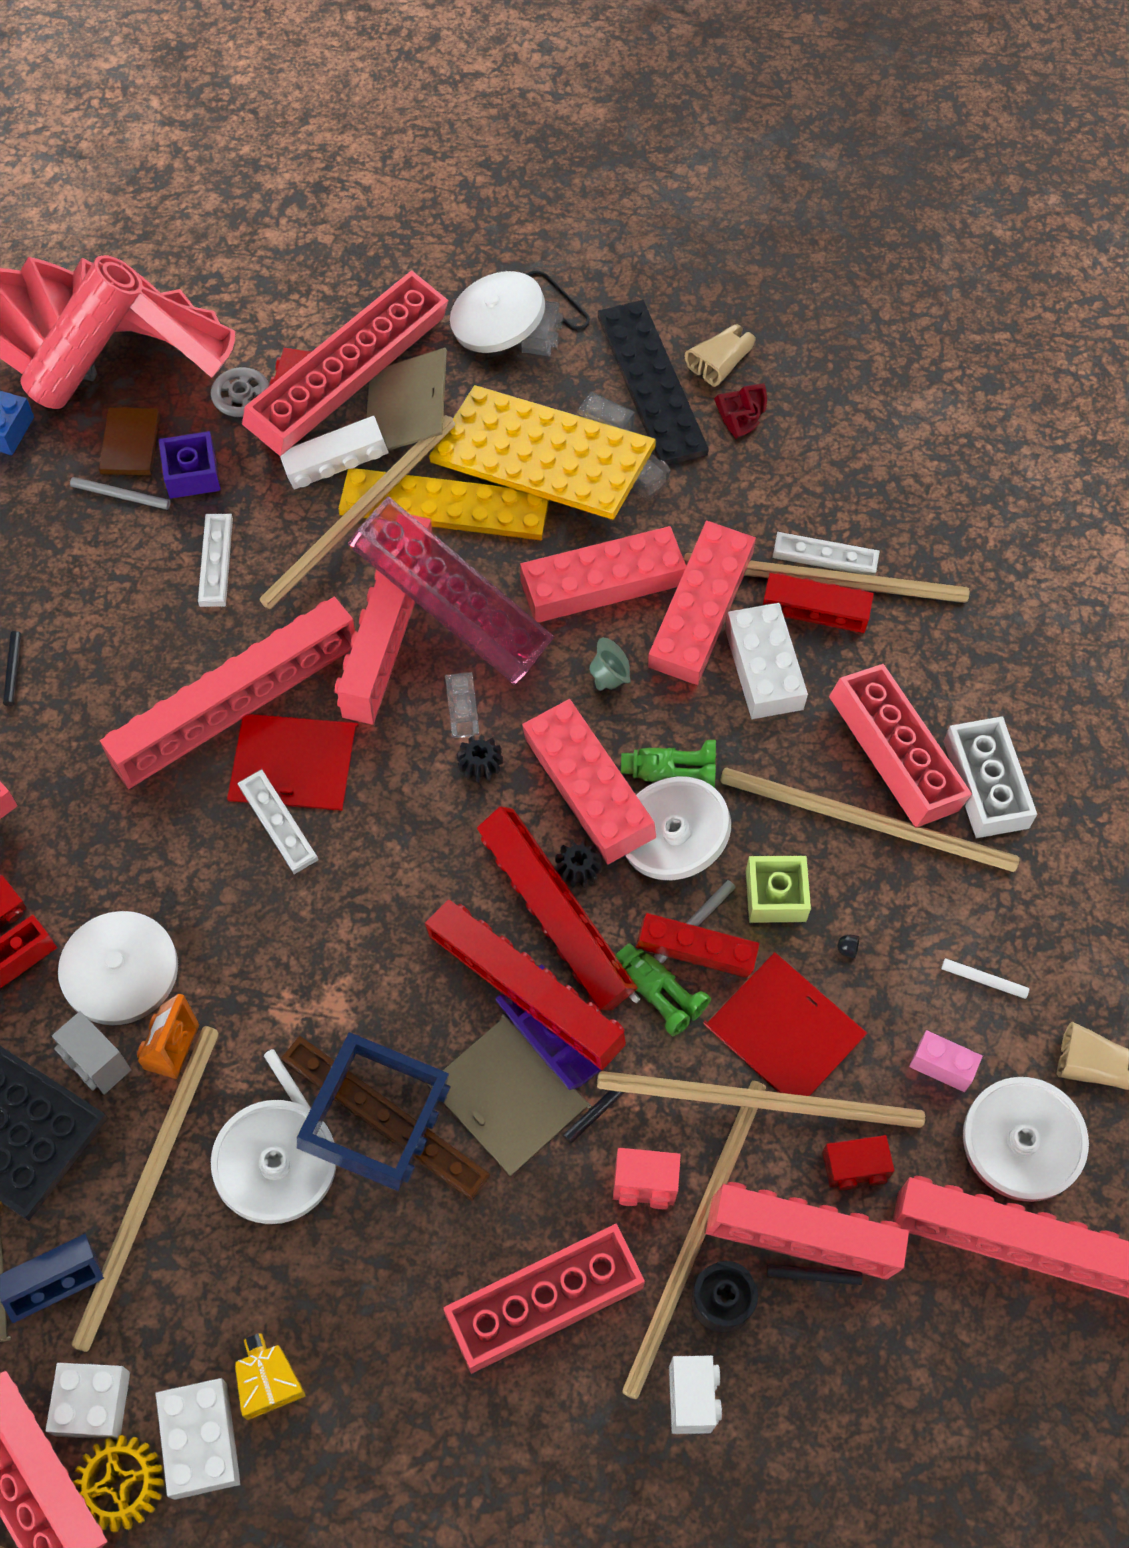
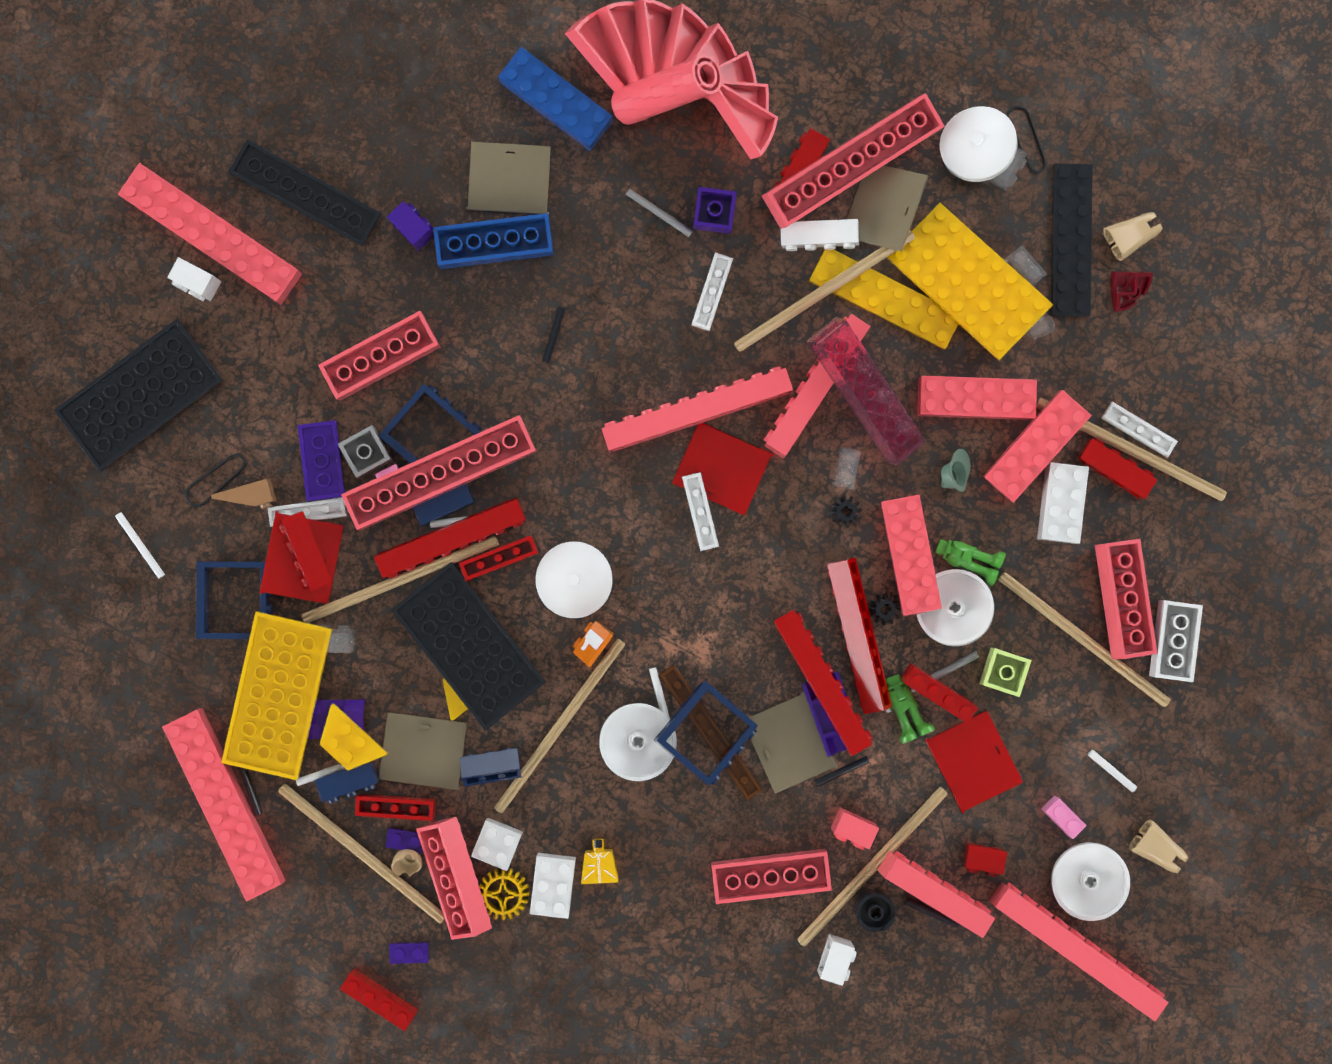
camera: 15 degrees right, 25 degrees up
light grey brick [52,1011,131,1095] -> none
reddish brown tile [99,408,160,475] -> none
light grey plate [211,367,270,417] -> none
tan axle [597,1071,925,1128] -> none
black hinge [837,934,860,959] -> none

